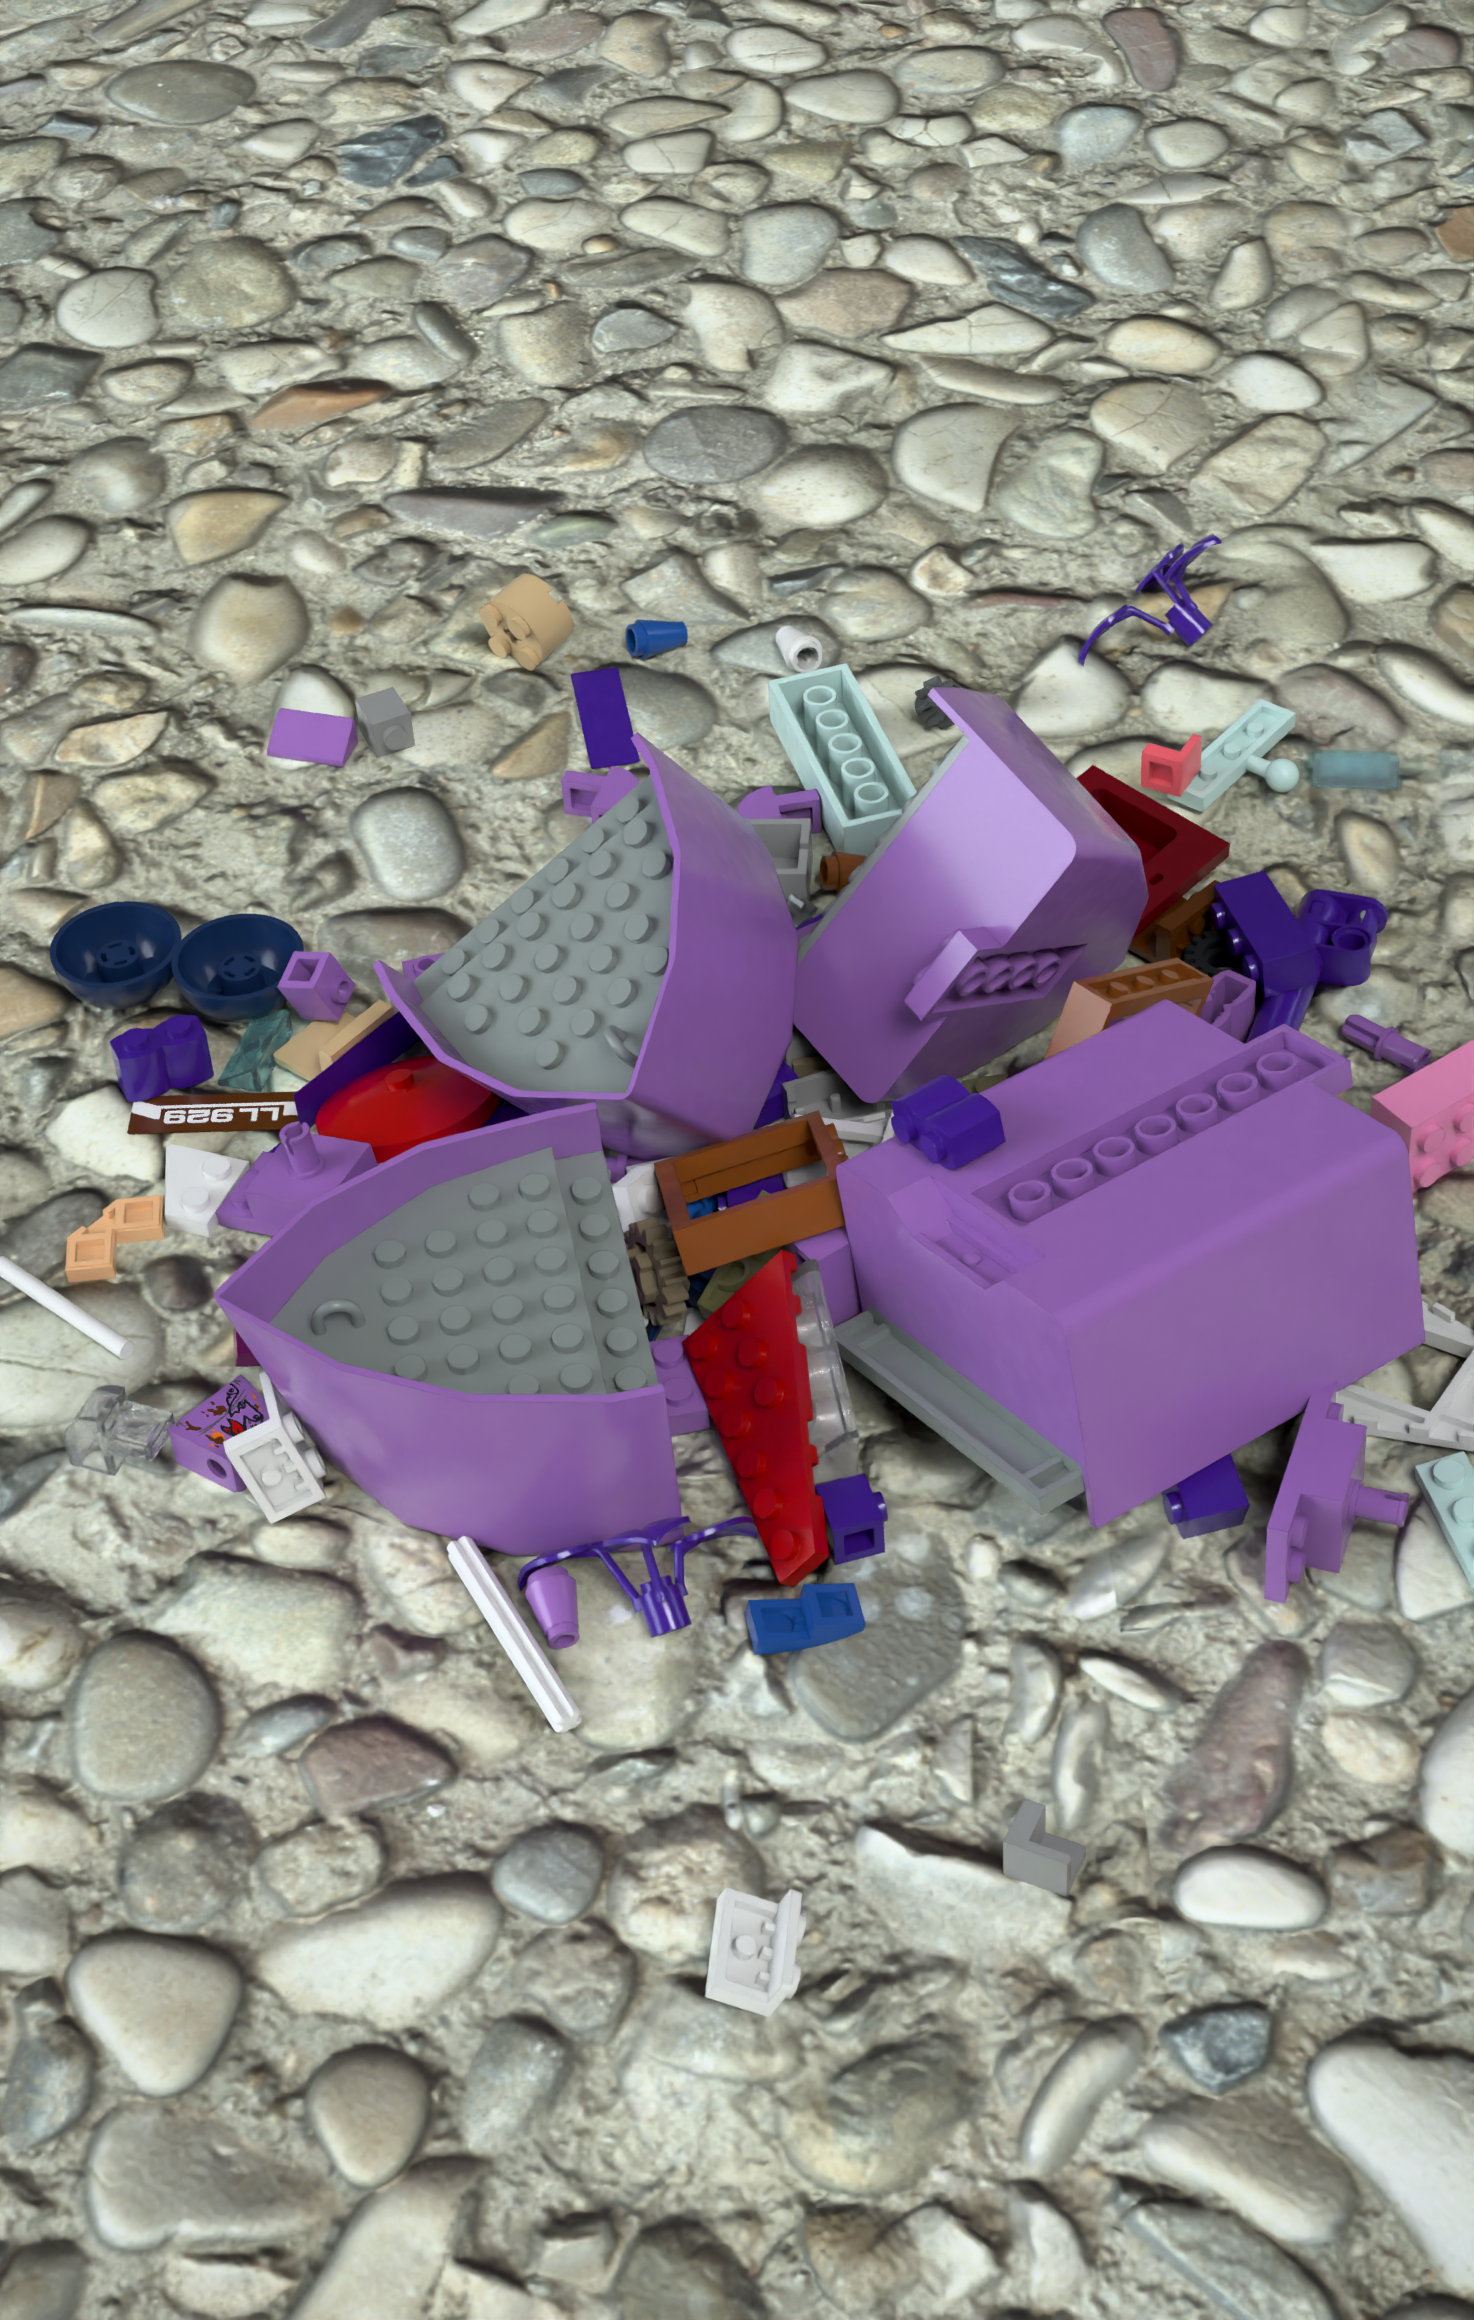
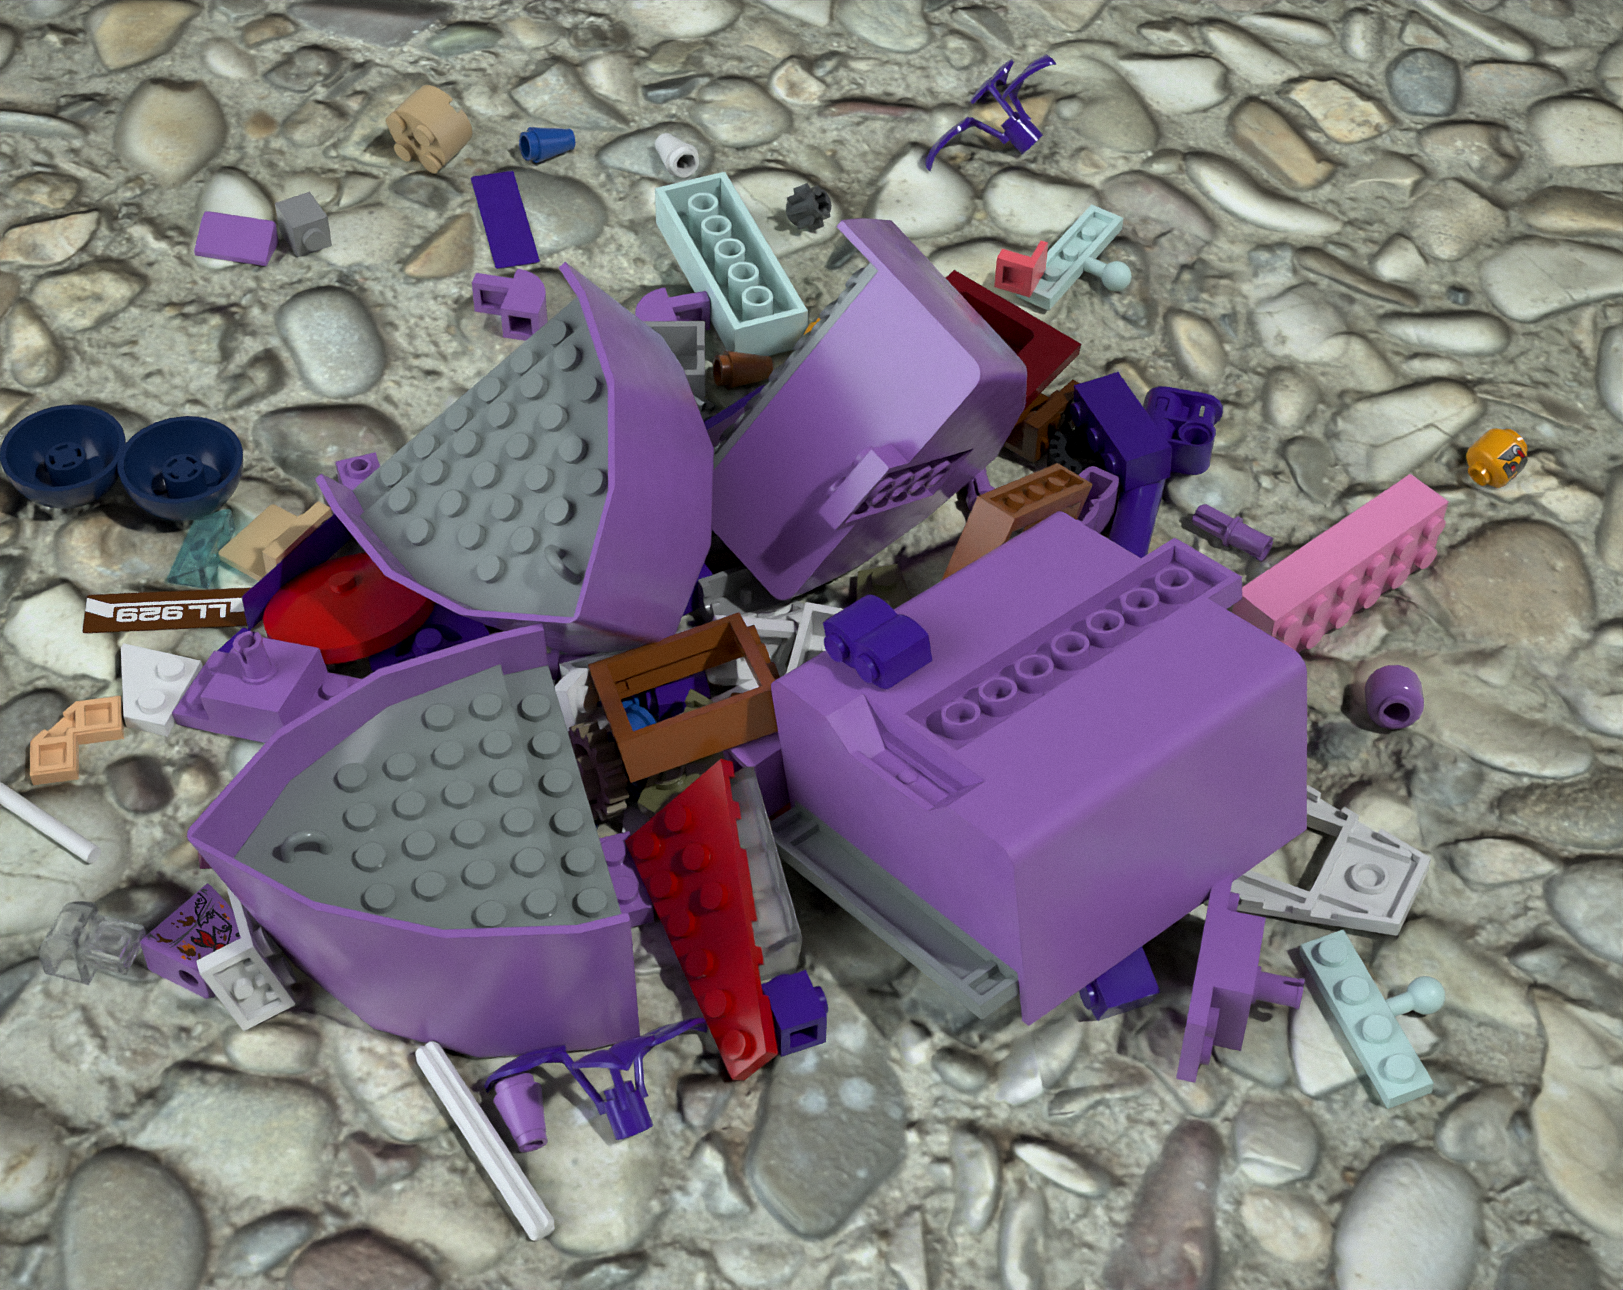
camera: 10 degrees left, 5 degrees up
dark purple brick [110,1015,214,1102] -> none
medium lavender brick [277,951,355,1021] -> none
blue slope [745,1583,866,1655] -> none
clear light blue slope [1312,749,1399,789] -> none

